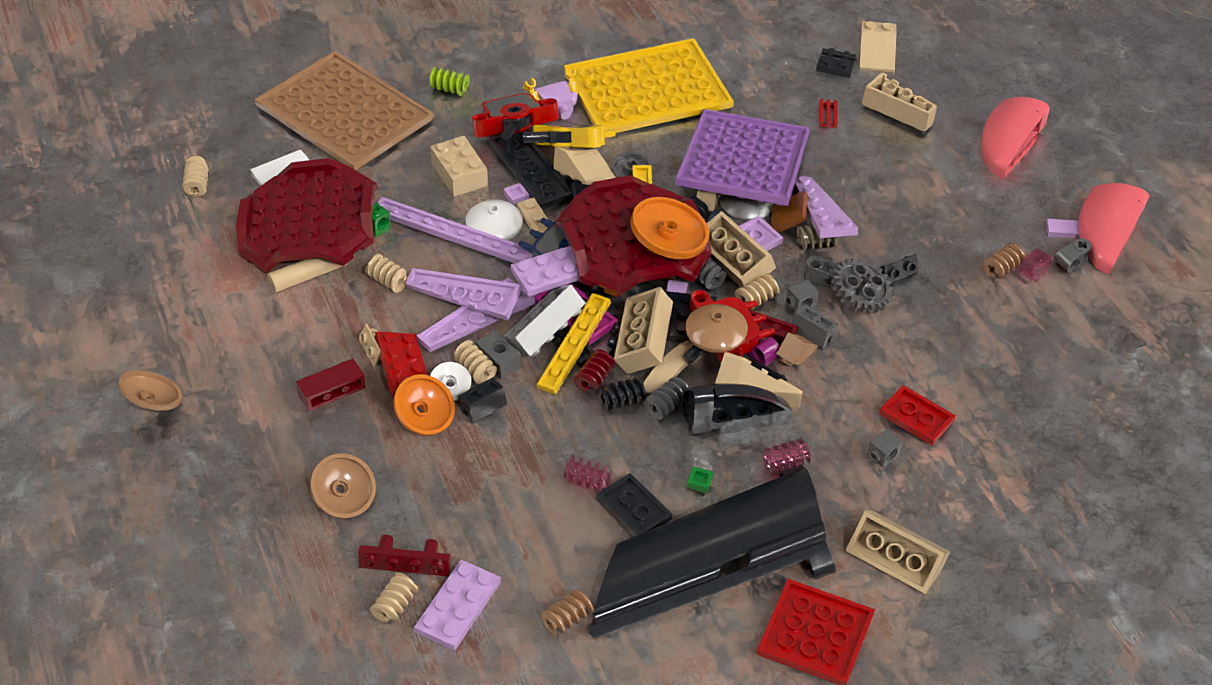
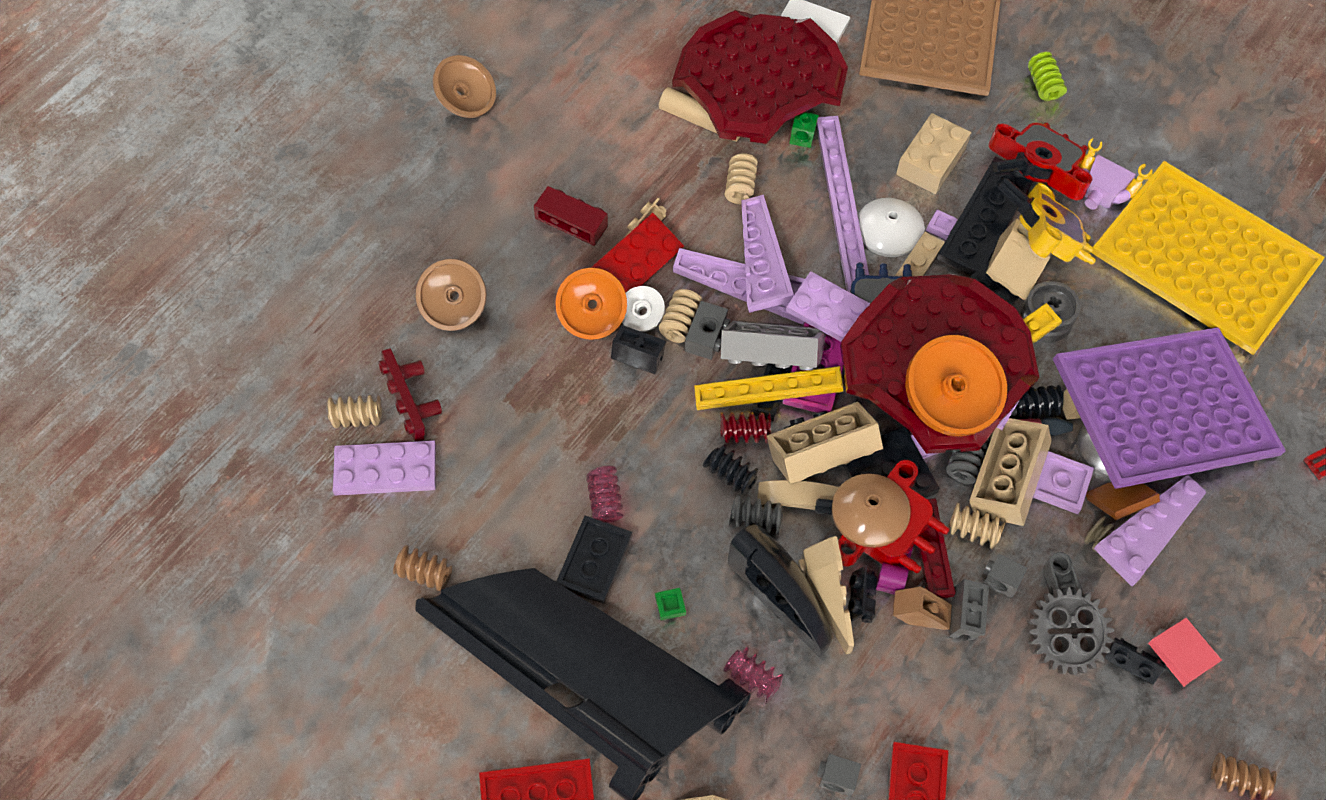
camera: 60 degrees right, 15 degrees up
none -> coral tile [1148,618,1222,687]

